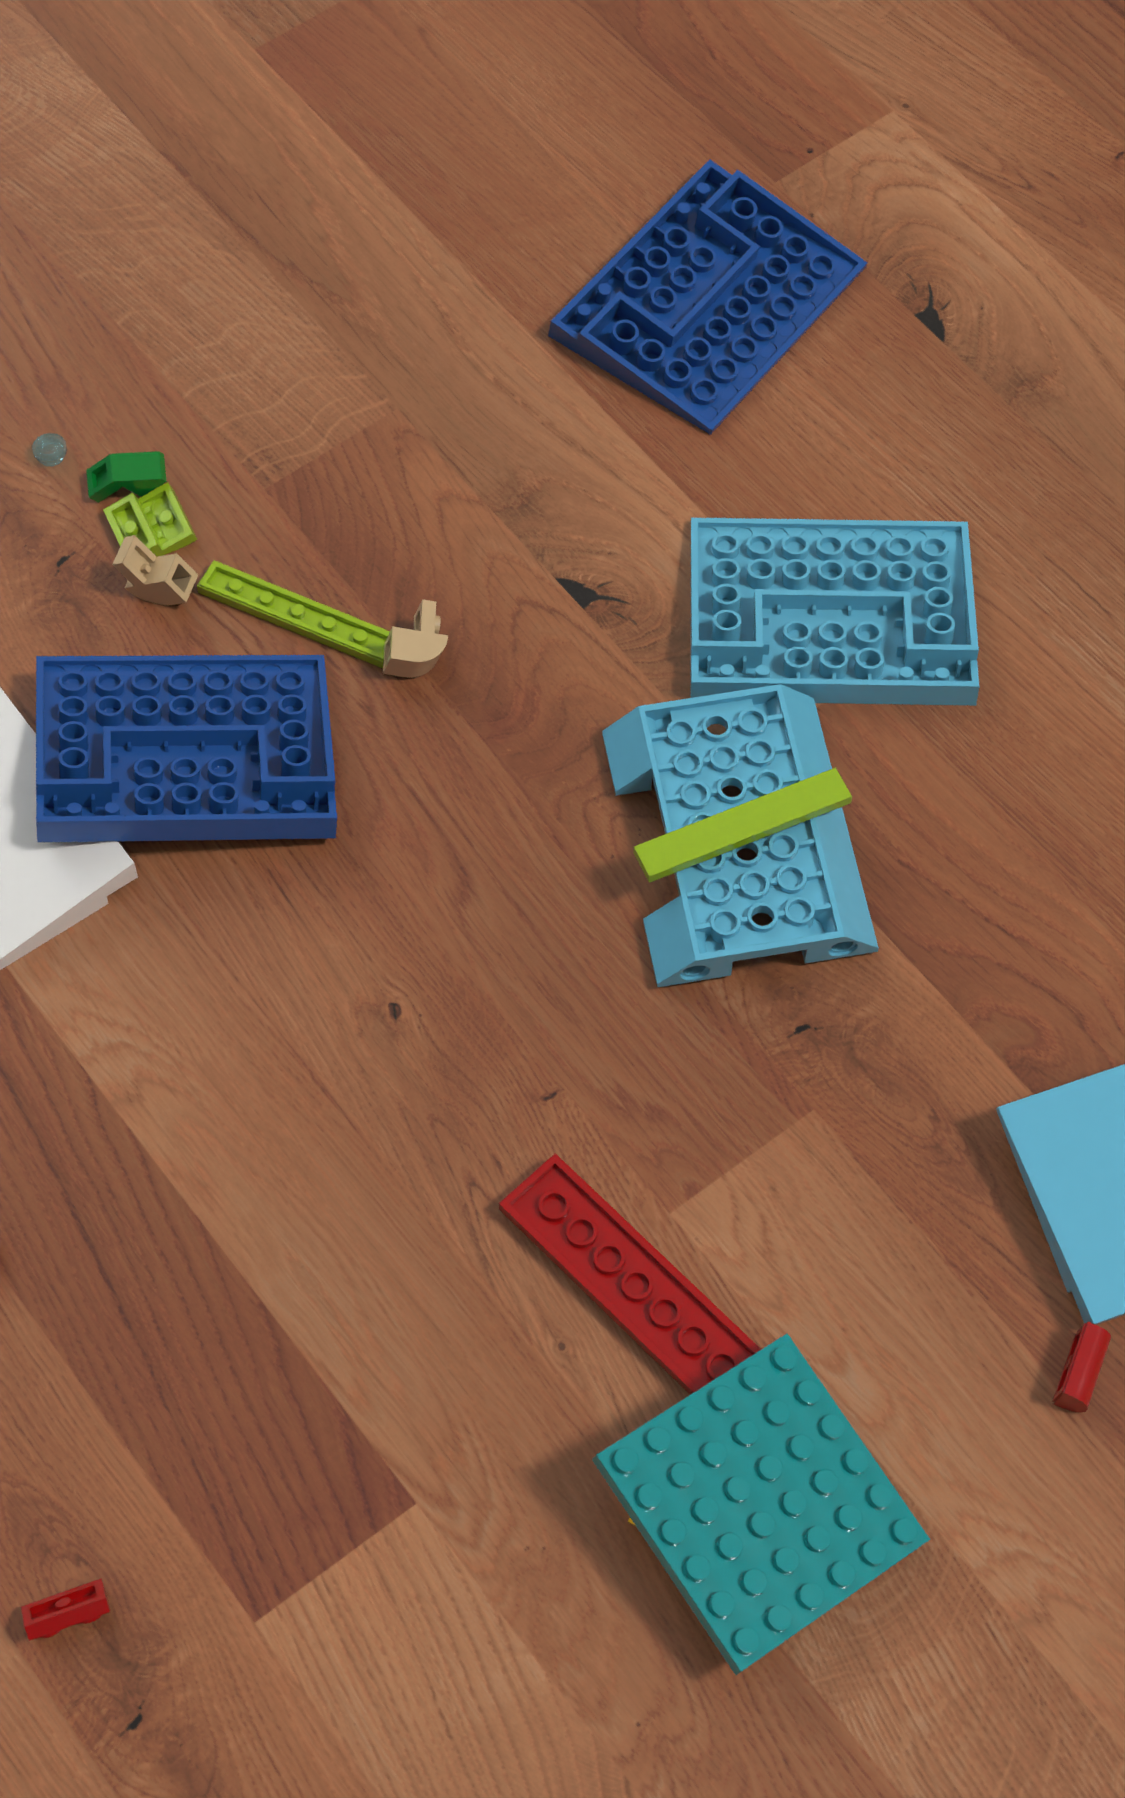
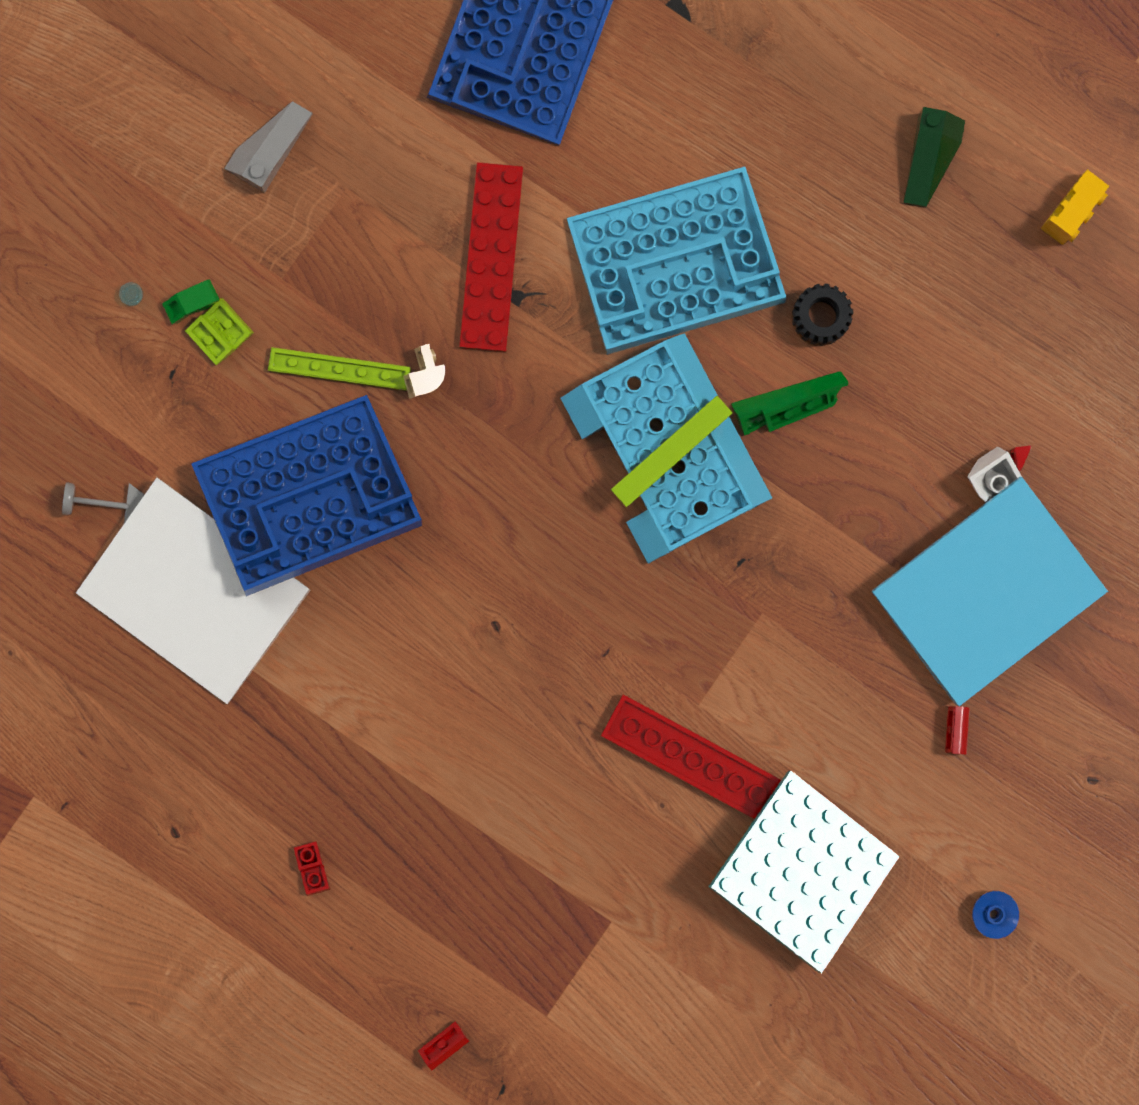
camera: 25 degrees left, 25 degrees up
tan brick [112,535,198,605] -> none
none -> light grey wedge [224,101,313,193]
none -> red plate [459,162,523,352]
none -> green wedge [731,371,849,436]
none -> black tyre [792,283,853,346]
none -> blue dish [972,891,1019,939]

